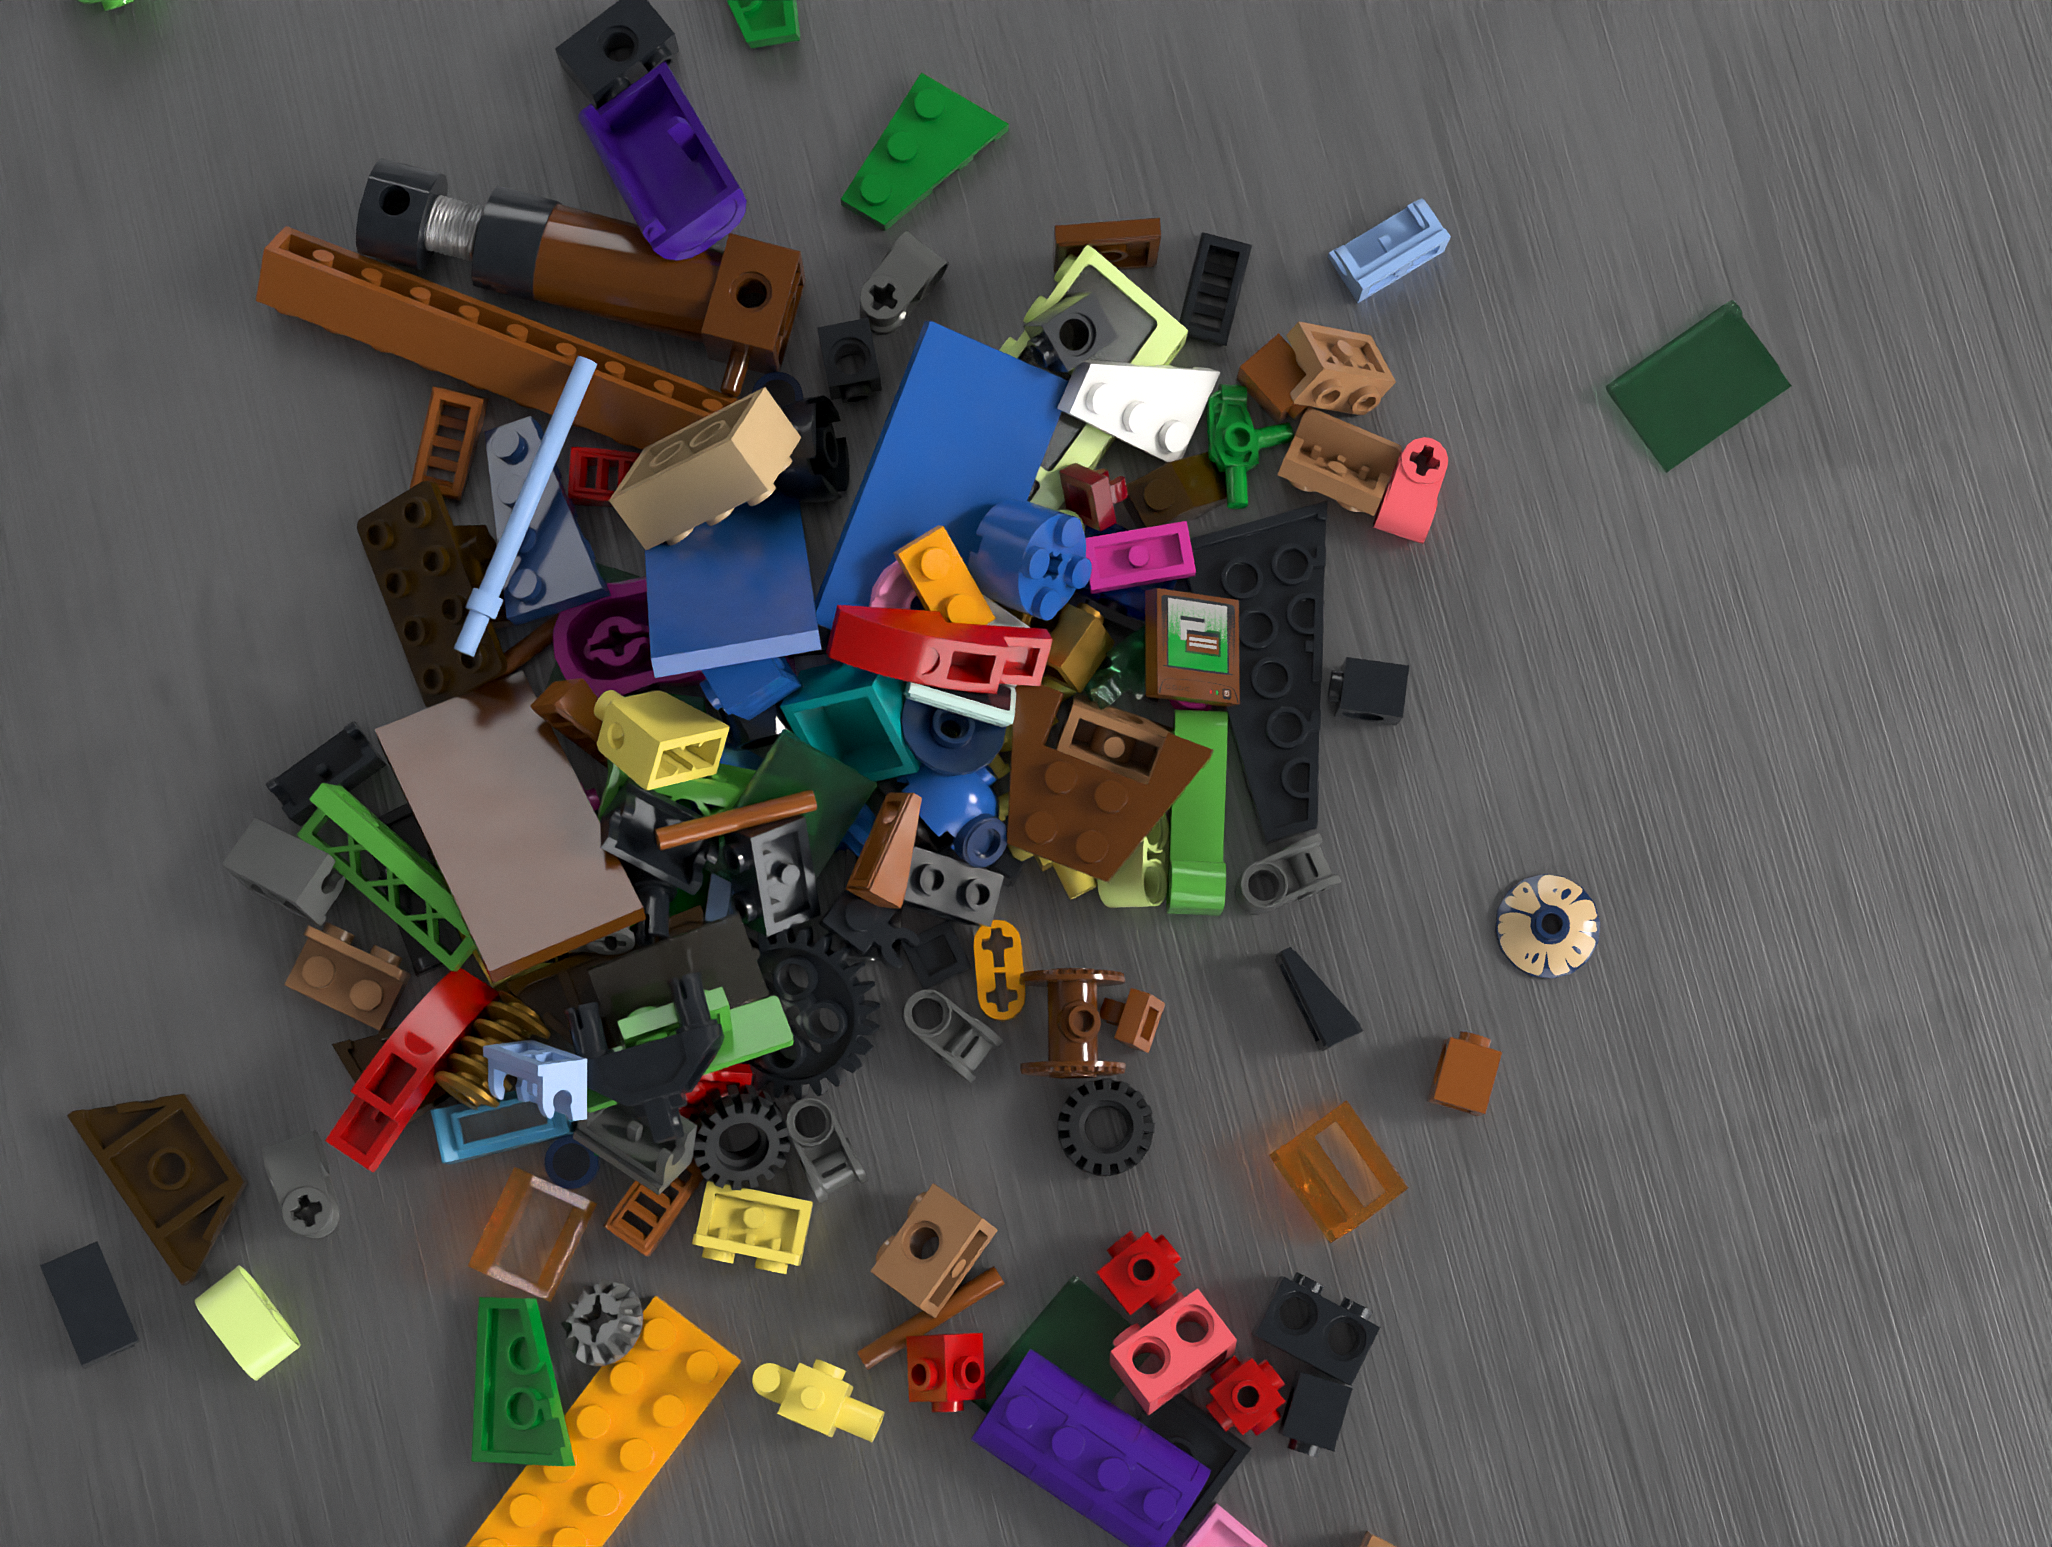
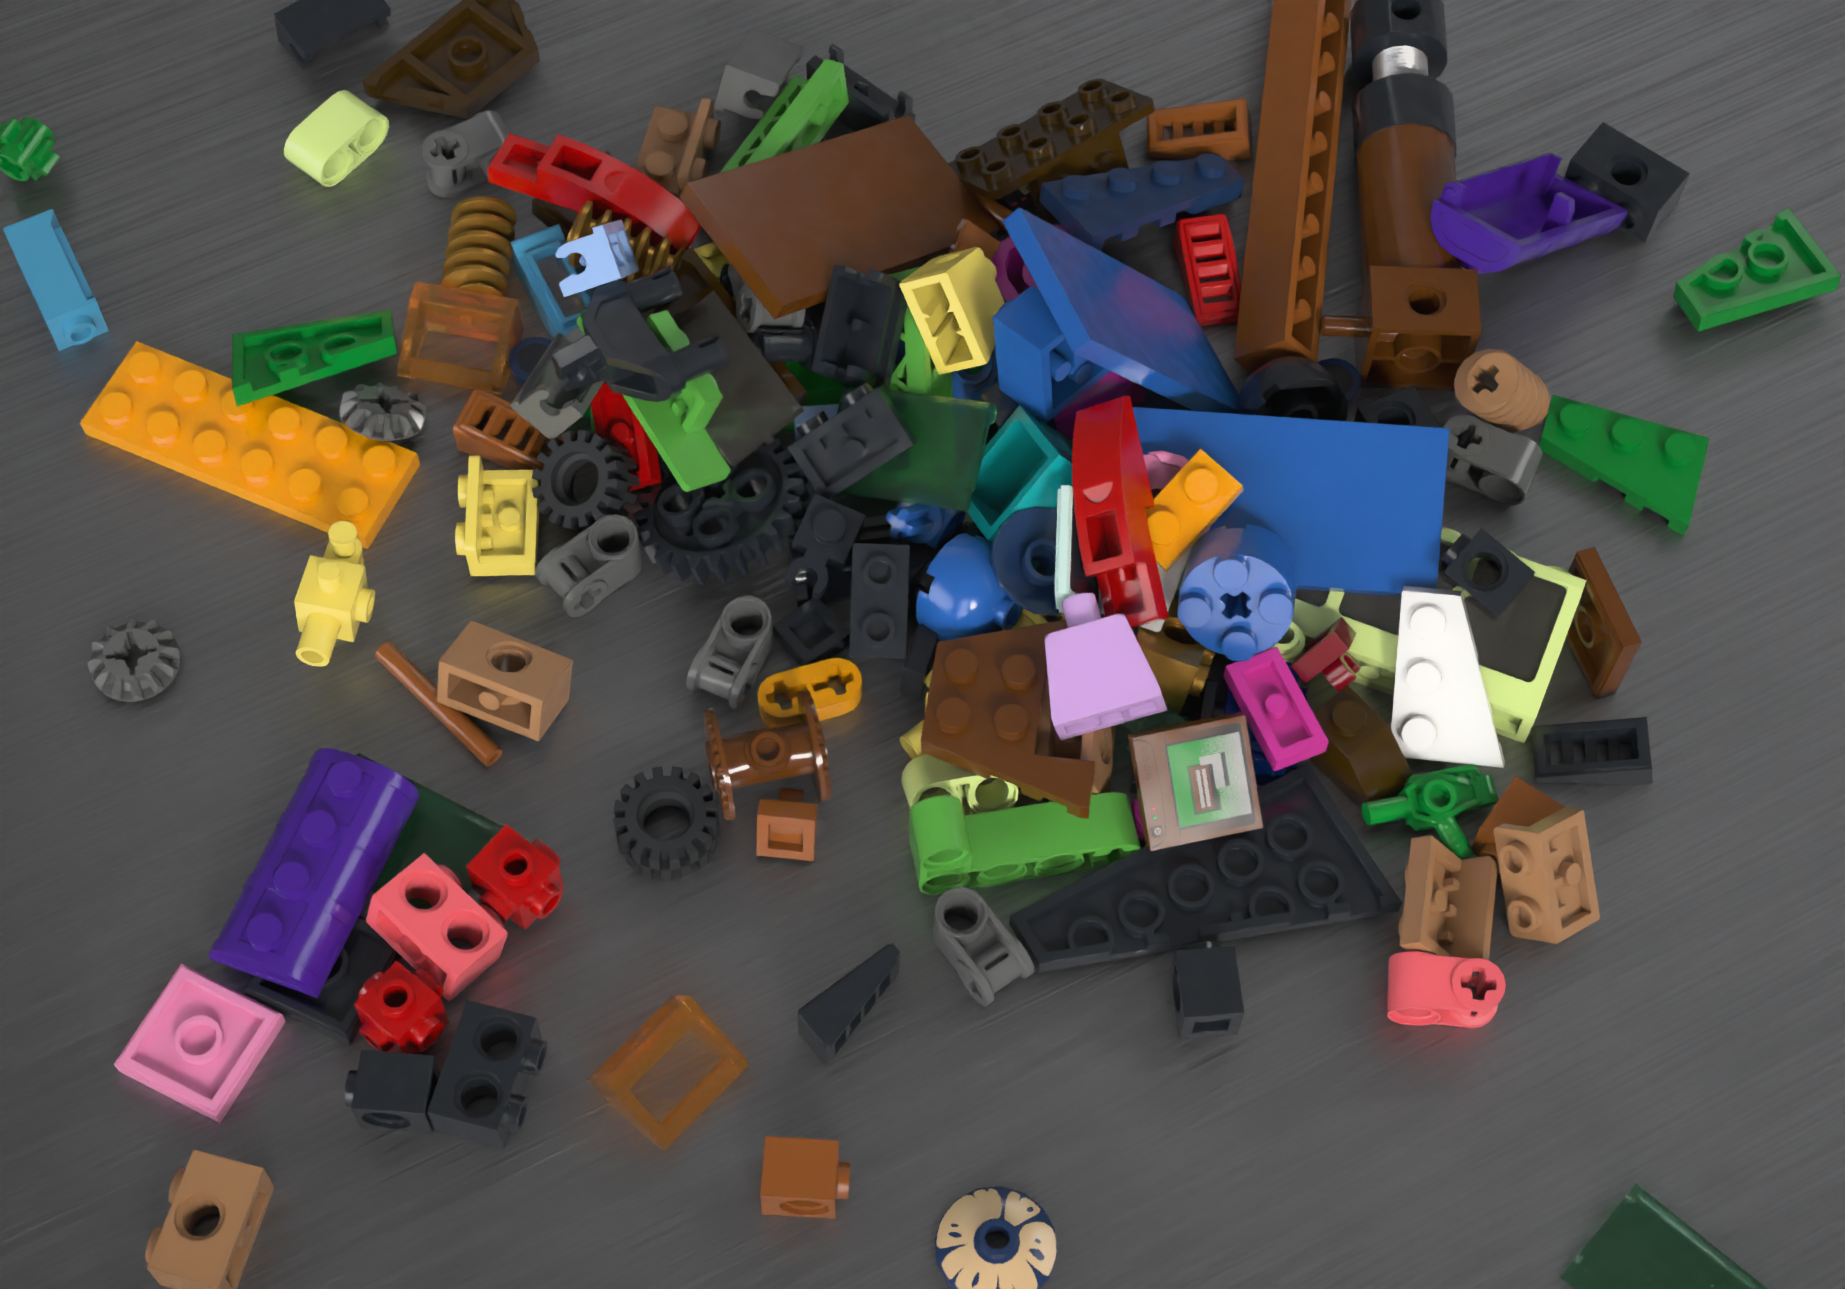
camera: 80 degrees right, 20 degrees down
light blue bar [454,356,597,657] -> none
tan brick [609,387,801,550] -> none
dark orange piece [654,790,817,850] -> none
dark orange slope [846,792,922,909] -> none
red brick [906,1333,986,1412] -> none
dark blue tile [953,813,1008,868] -> none
light blue hinge [1328,198,1451,303] -> none
none -> pearl gold piece [440,196,517,317]
none -> lavender torso [1045,593,1167,740]
none -> medium nougat piece [1454,349,1550,433]

